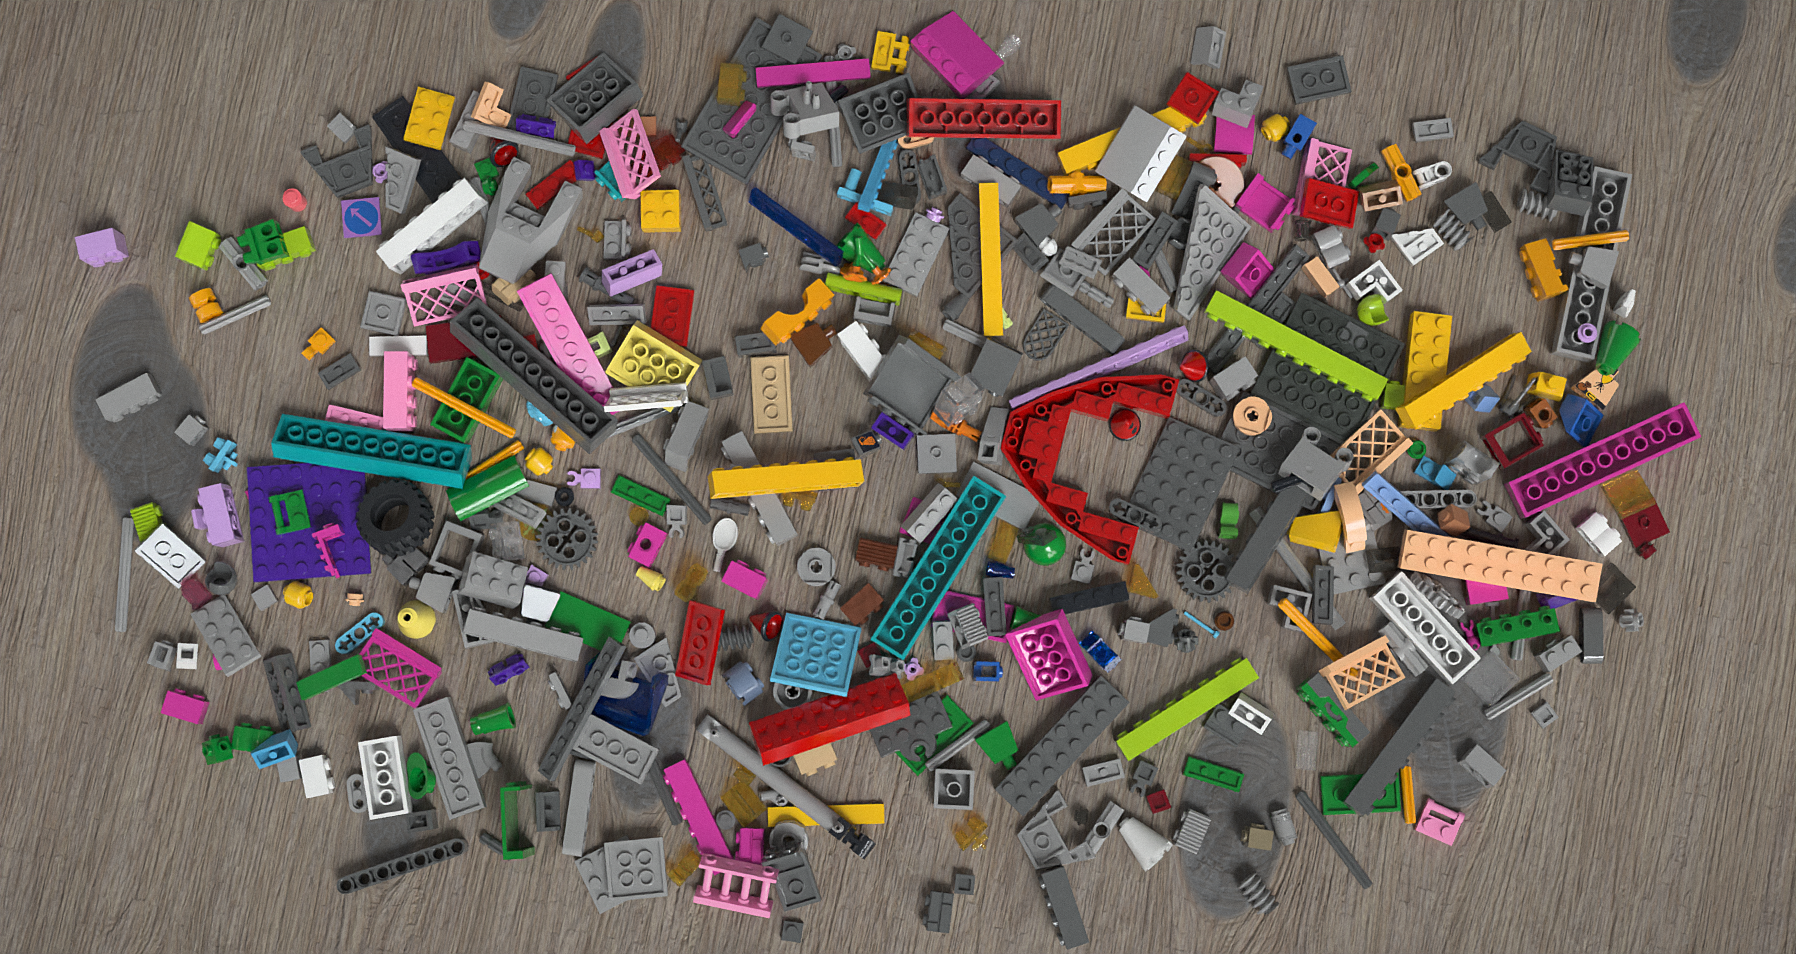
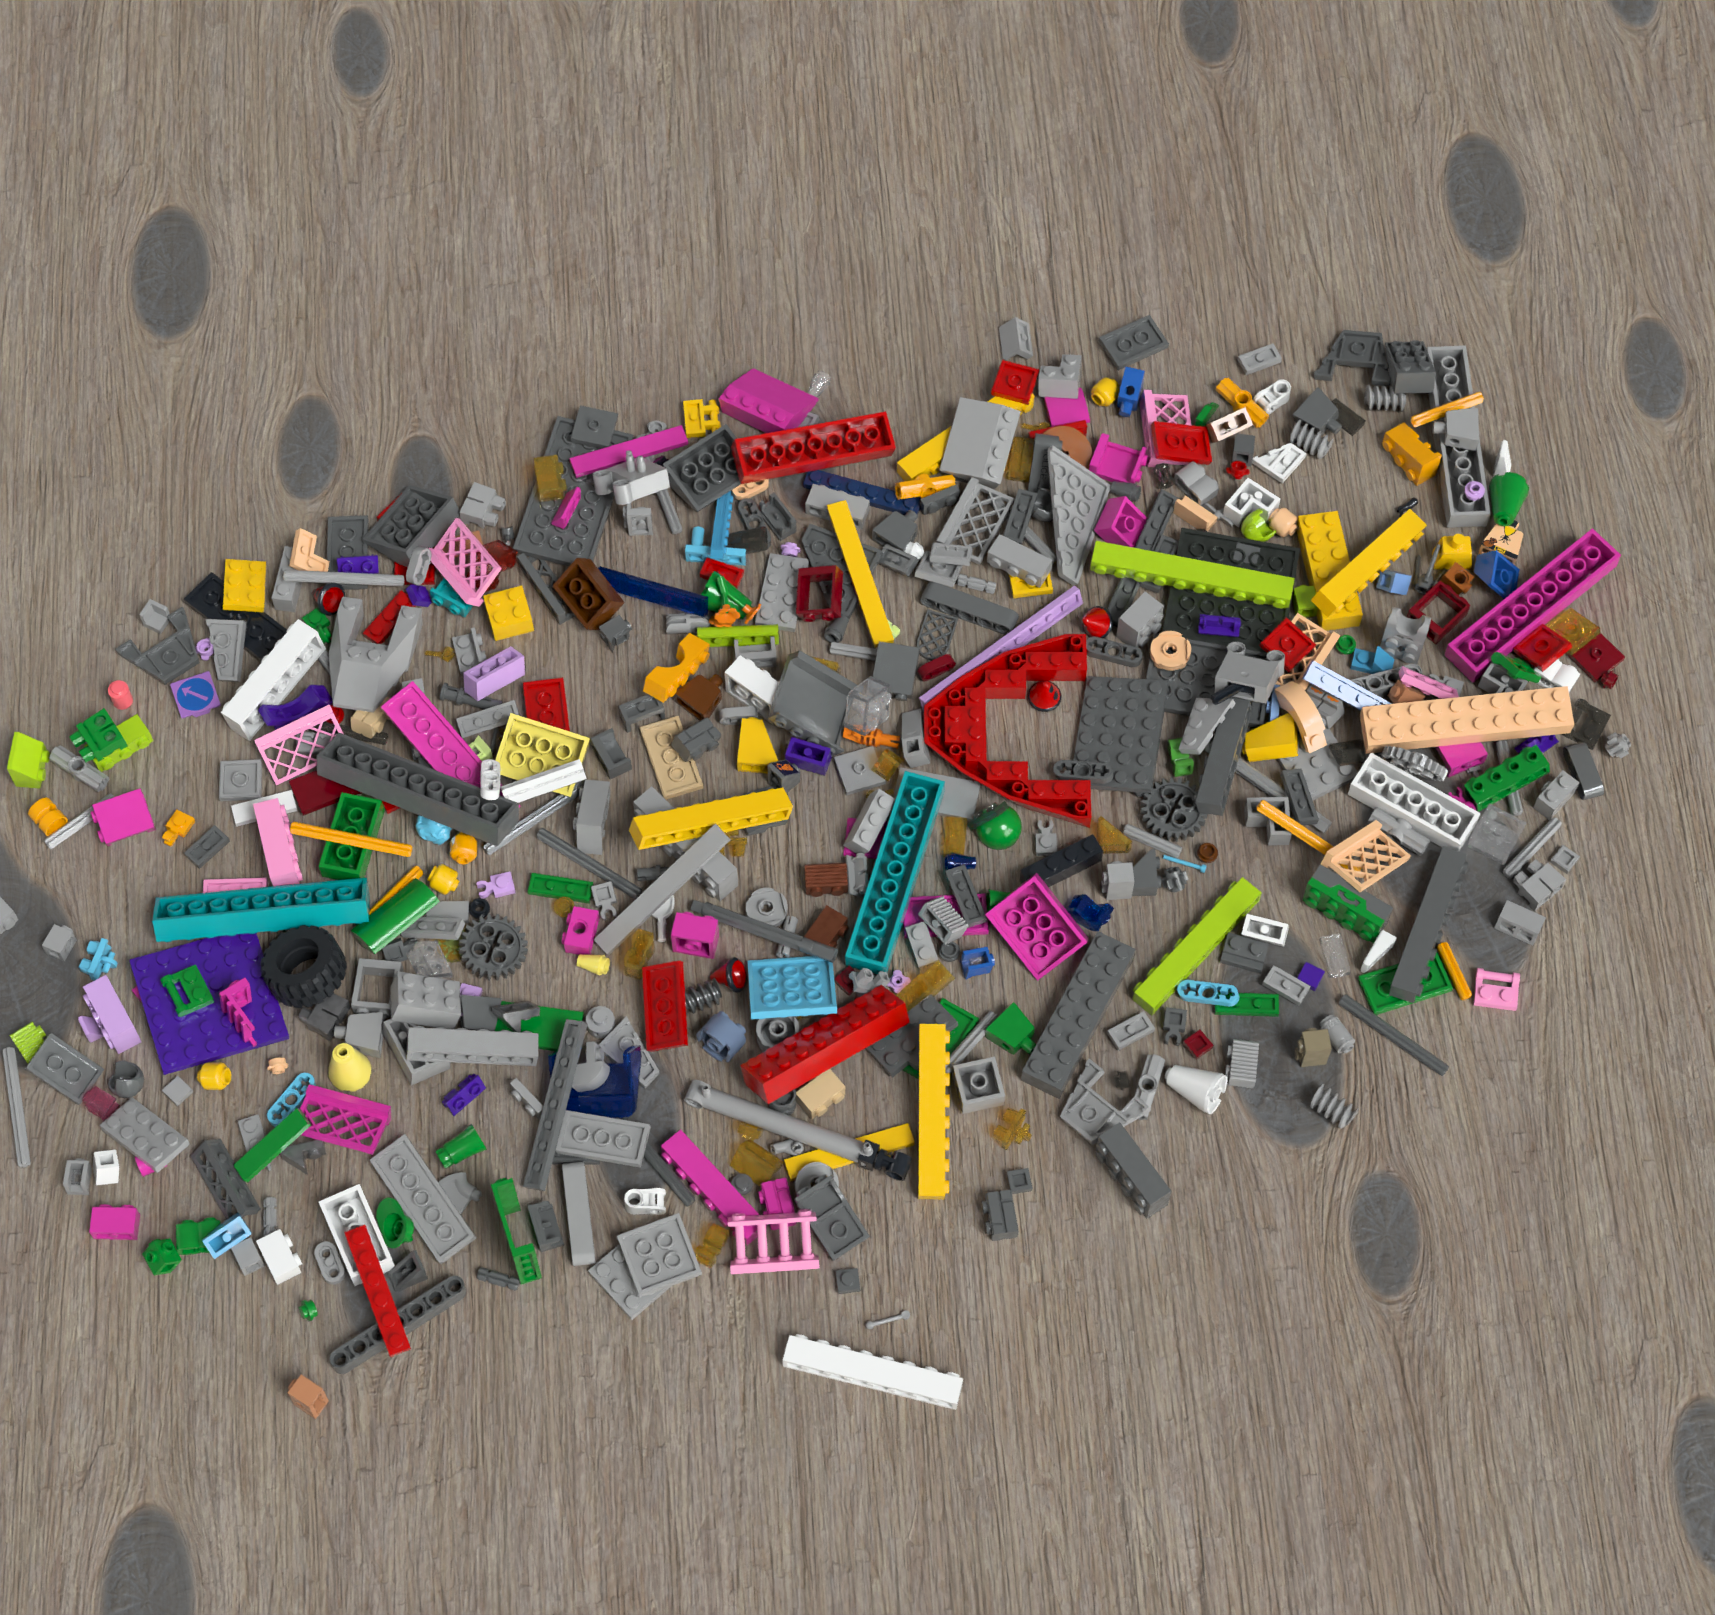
camera: 20 degrees left, 20 degrees down
none -> dark pink panel [91,788,156,846]
none -> light grey axle [263,1197,277,1237]
none -> nougat brick [288,1375,329,1419]
none -> green plate [299,1300,318,1322]
none -> red plate [344,1225,411,1357]
none -> light grey beam [406,546,432,585]
none -> light grey hips [459,482,506,529]
none -> white beam [480,759,500,800]
none -> flat silver slope [492,1001,540,1033]
none -> reddish brown brick [553,558,625,630]
none -> light grey tile [593,824,731,956]
none -> white piece [624,1188,666,1215]
none -> dark grey brick [671,718,721,762]
none -> dark grey piece [690,900,838,963]
none -> light grey beam [719,706,758,725]
none -> yellow slope [737,717,778,774]
none -> dark red window [796,565,843,622]
none -> clear yellow slope [871,748,904,781]
none -> dark red beam [917,654,956,681]
none -> yellow brick [918,1024,950,1199]
none -> dark grey cone [1110,481,1141,502]
none -> light grey axle [1123,824,1182,858]
none -> medium azure beam [1177,980,1239,1006]
none -> light grey wing [1179,698,1236,754]
none -> dark purple hinge [1198,614,1241,637]
none -> red tile [1259,618,1317,673]
none -> light grey plate [1262,965,1311,1006]
none -> light nougat head [1268,508,1298,537]
none -> dark purple tile [1297,962,1325,991]
none -> white slope [1360,930,1397,973]
none -> black piece [1397,498,1418,517]
none -> bright pink plate [1398,666,1459,699]
none -> green plate [1491,652,1542,683]
none -> red tile [1513,623,1572,672]
none -> light grey hips [1513,859,1566,912]

